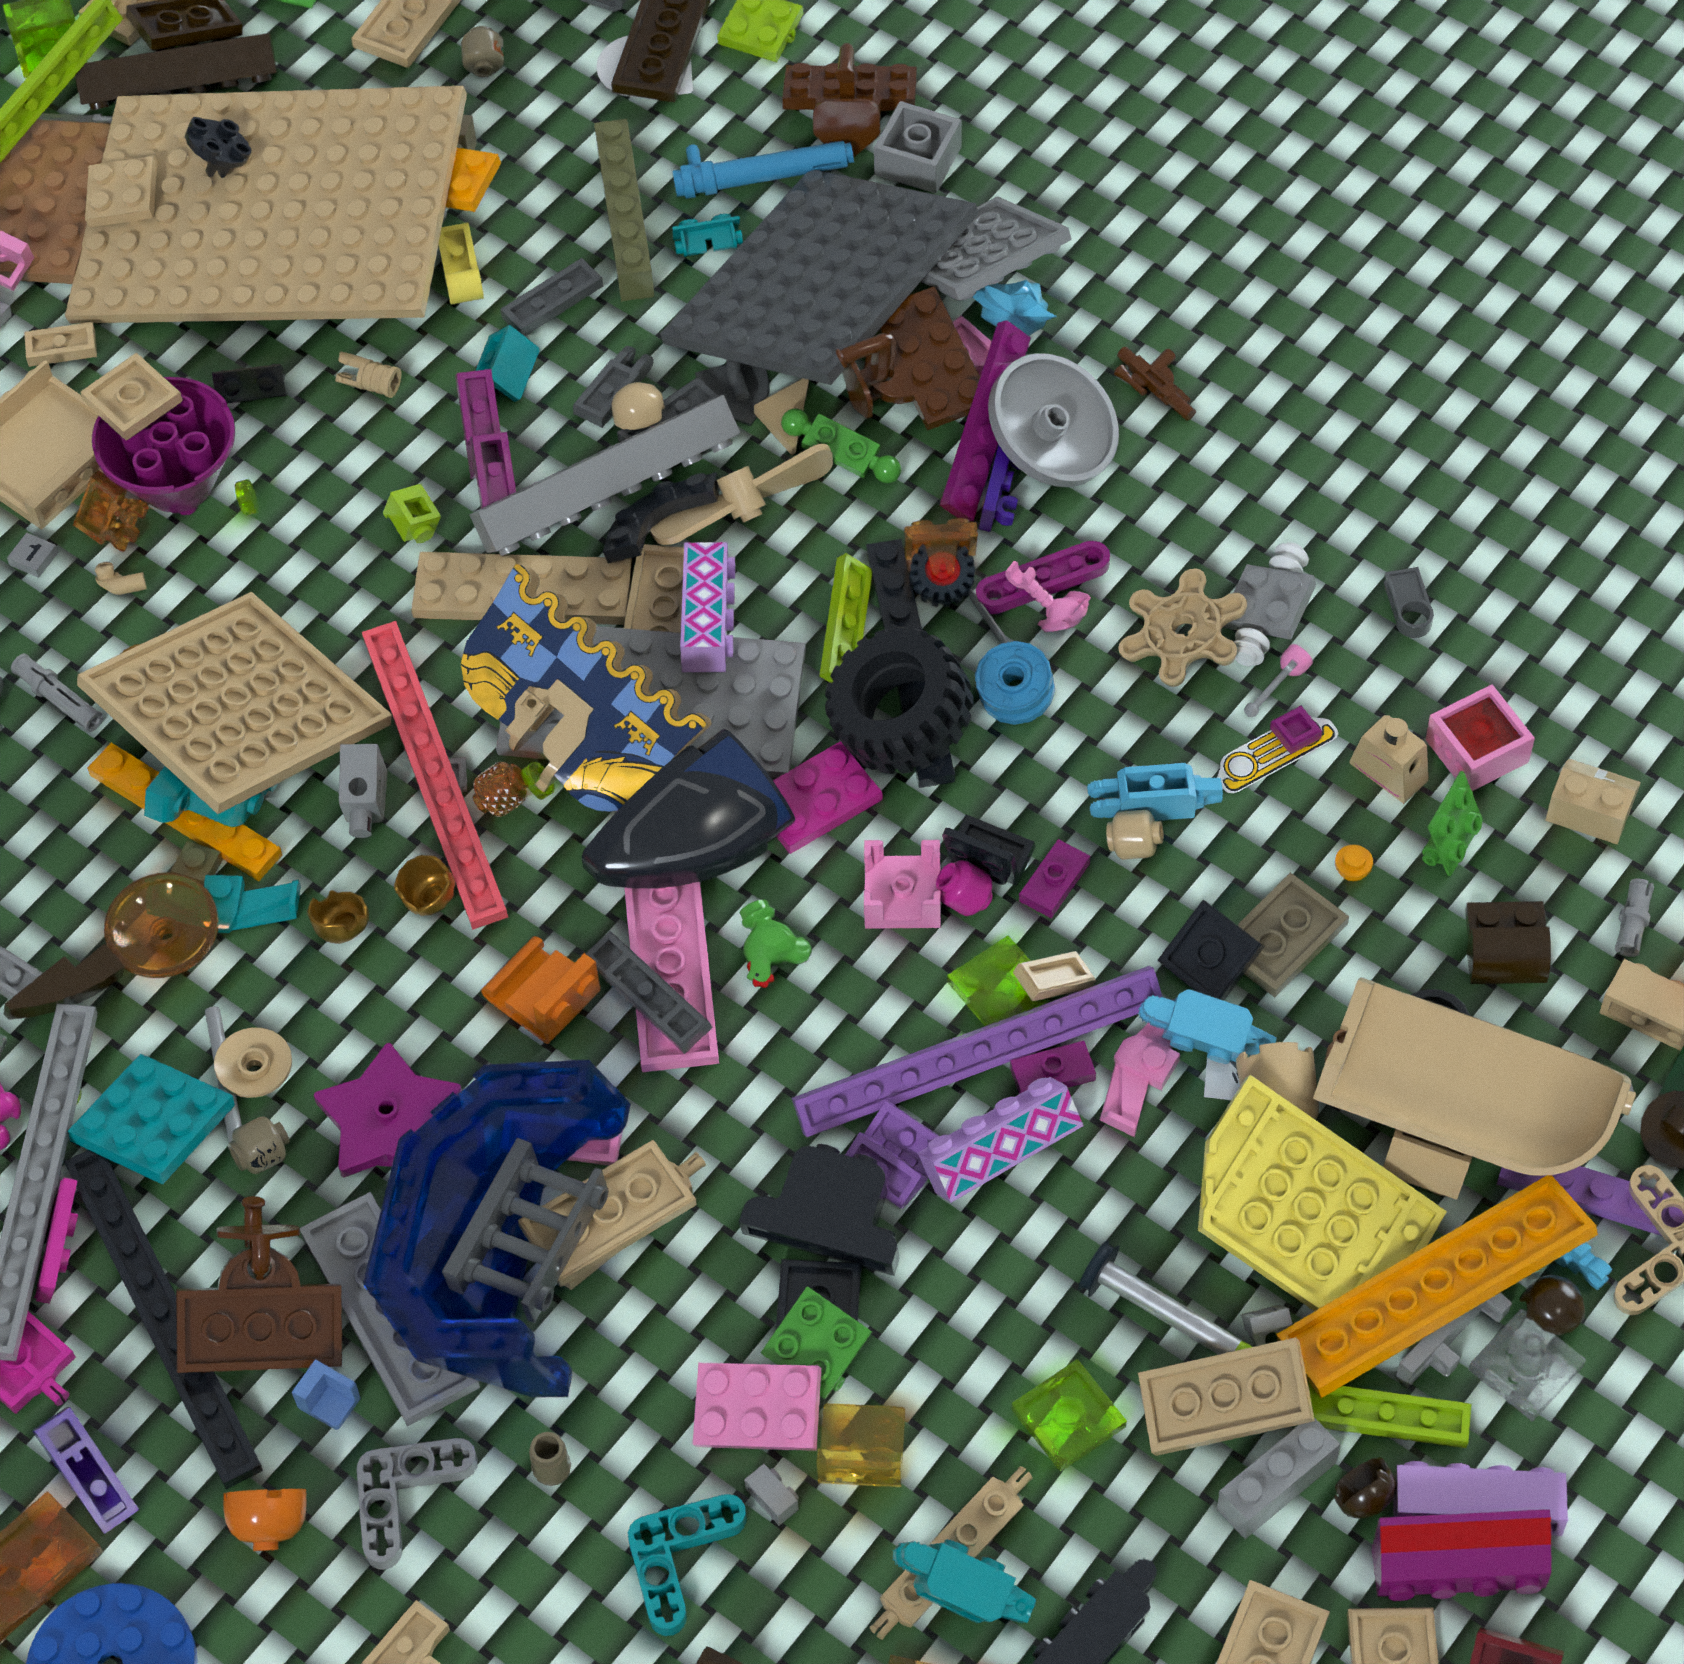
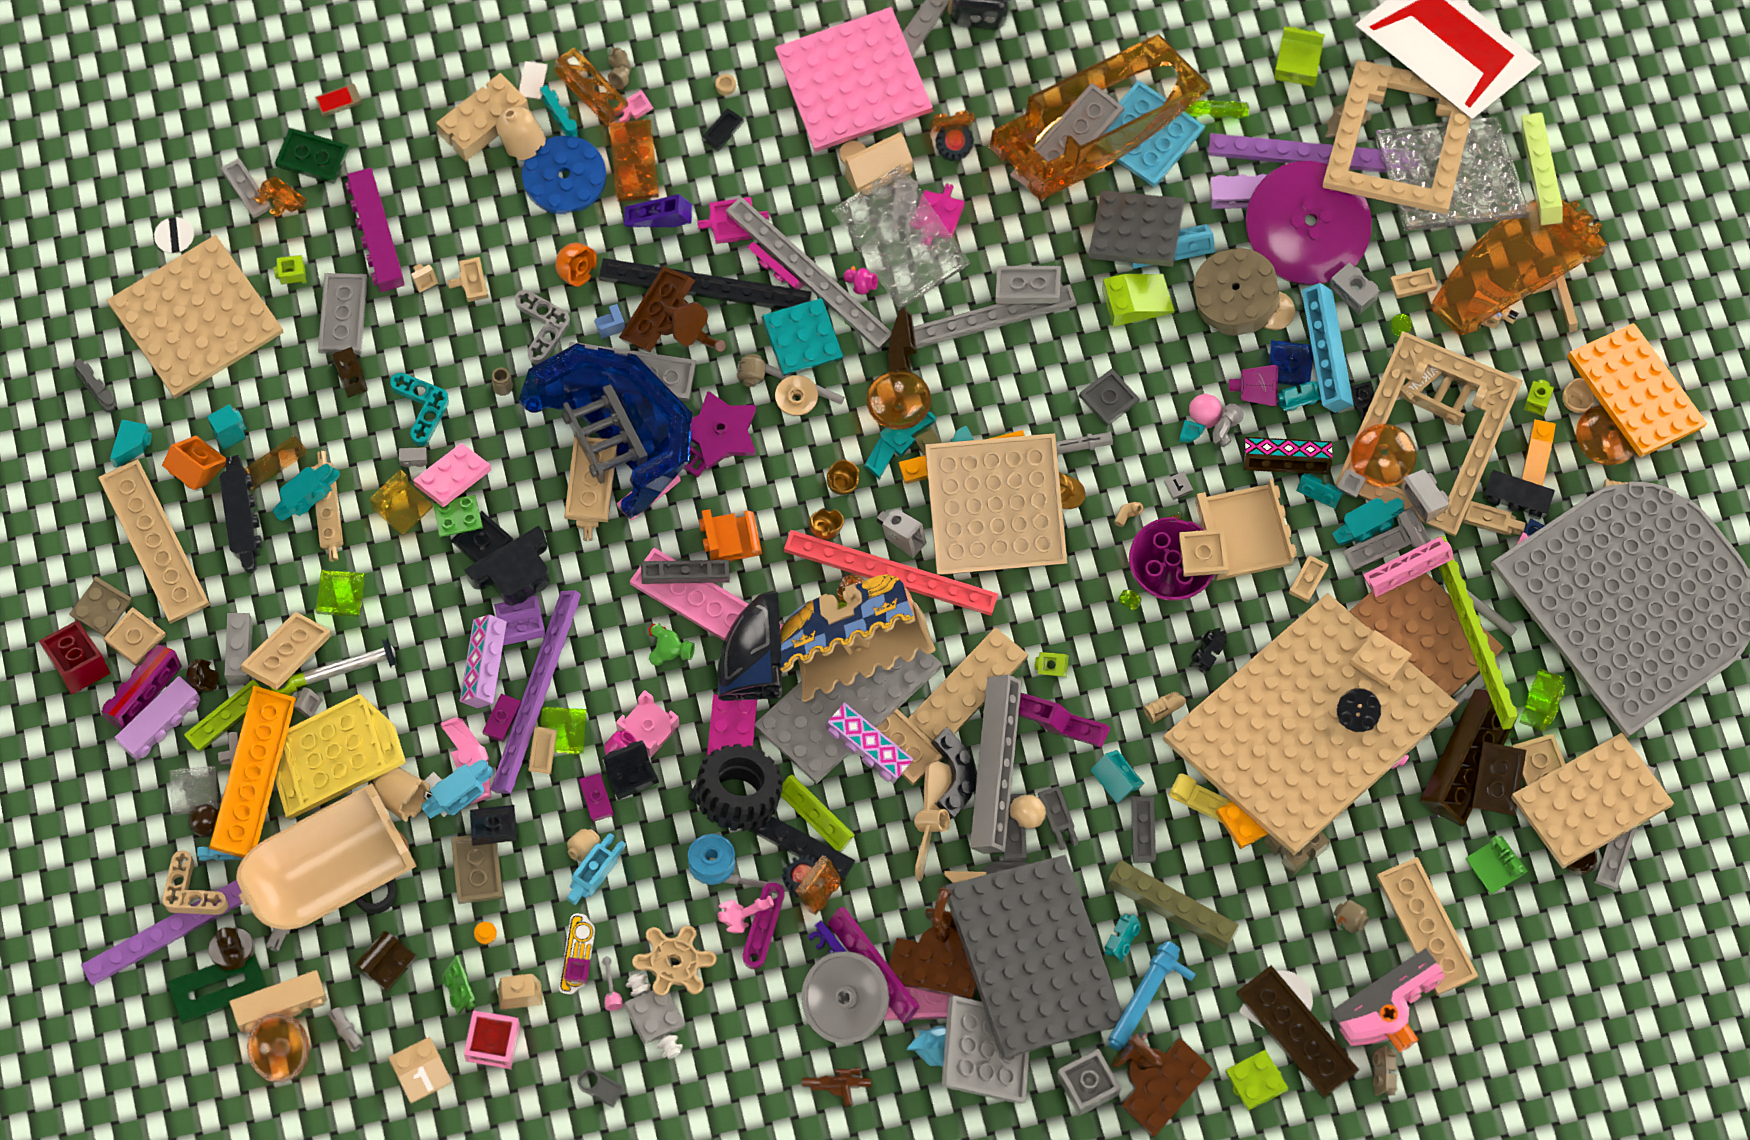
camera: 125 degrees right, 10 degrees up
bright green plate [781,408,901,483] -> none

